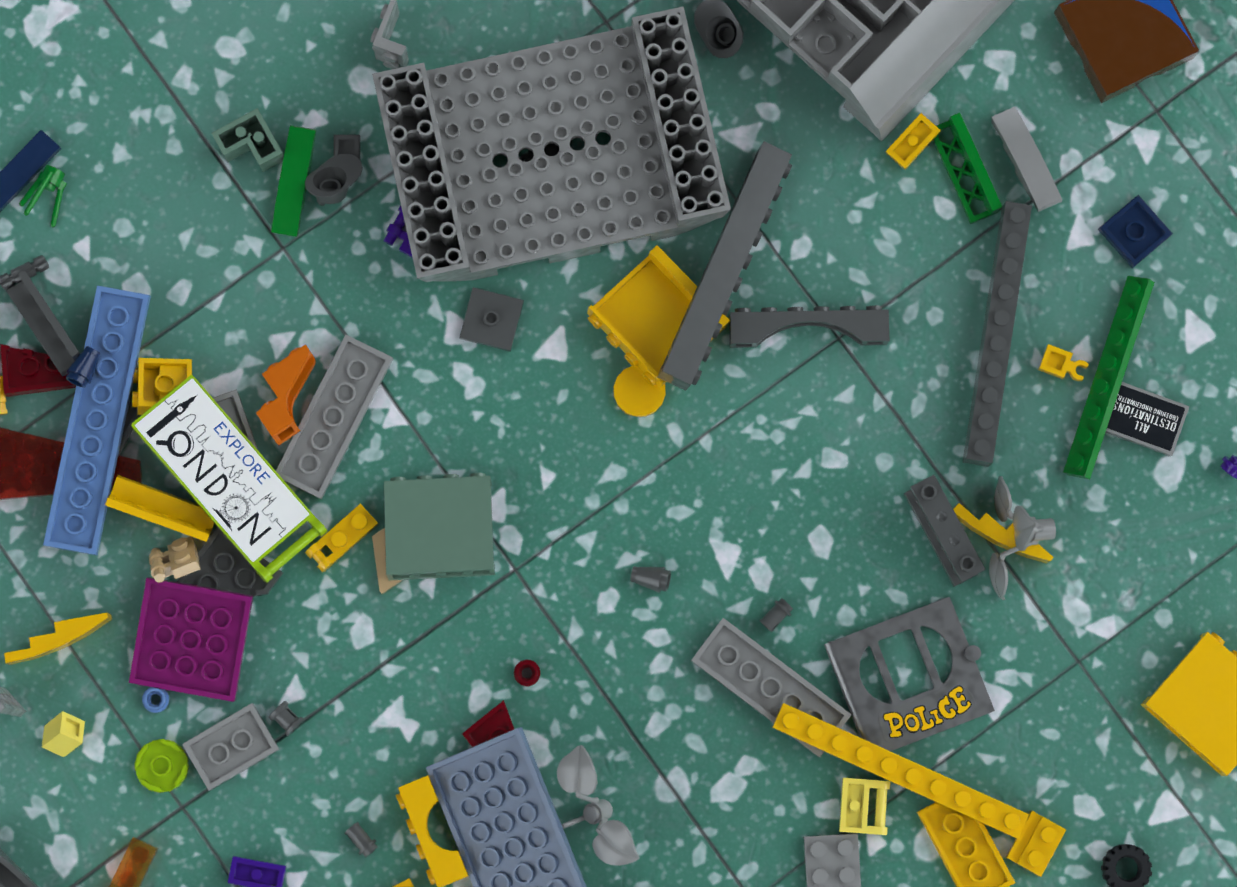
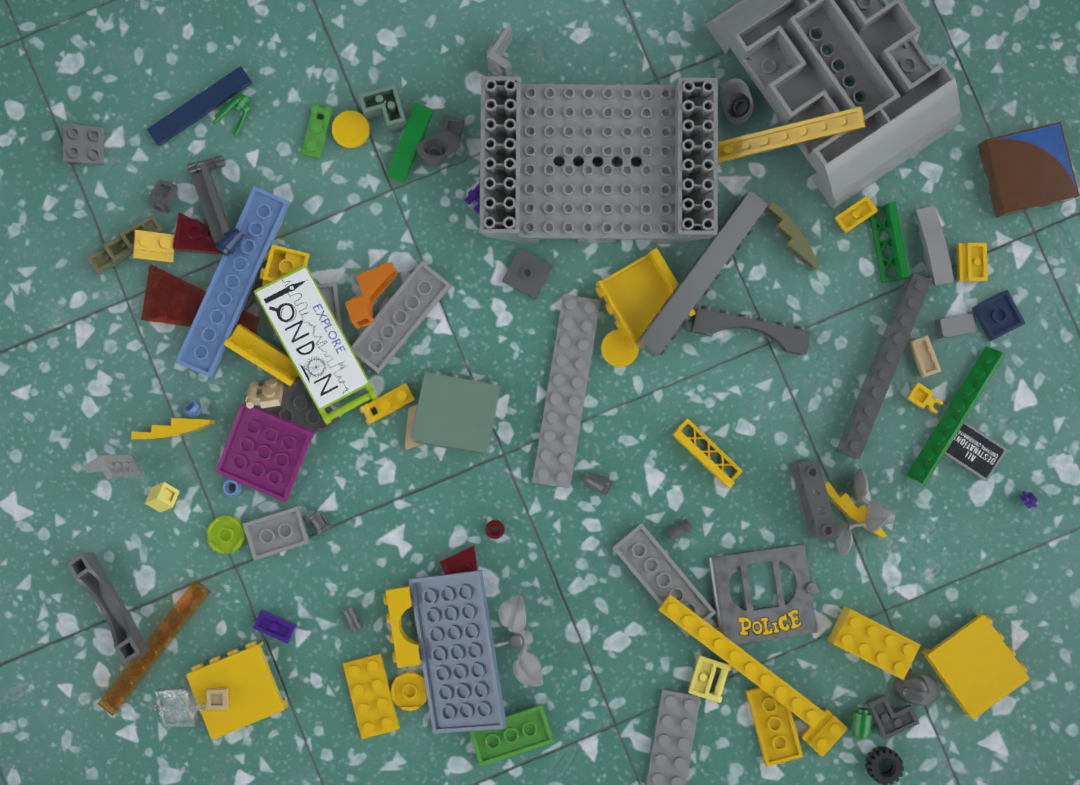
camera: 20 degrees right, 5 degrees up
none -> medium blue plate [183,400,202,418]
none -> bright green plate [301,103,333,160]
none -> yellow tile [332,110,370,149]
none -> light grey plate [532,294,601,489]
none -> yellow fence [671,418,743,488]
none -> yellow plate [718,107,865,163]
none -> olive slope [765,201,819,271]
none -> yellow brick [828,606,921,680]
none -> green brick [851,707,872,738]
none -> dark grey plate [866,694,920,740]
none -> dark grey piece [893,672,939,705]
none -> tan plate [908,335,941,378]
none -> slope [935,313,976,339]
none -> yellow plate [956,243,988,282]

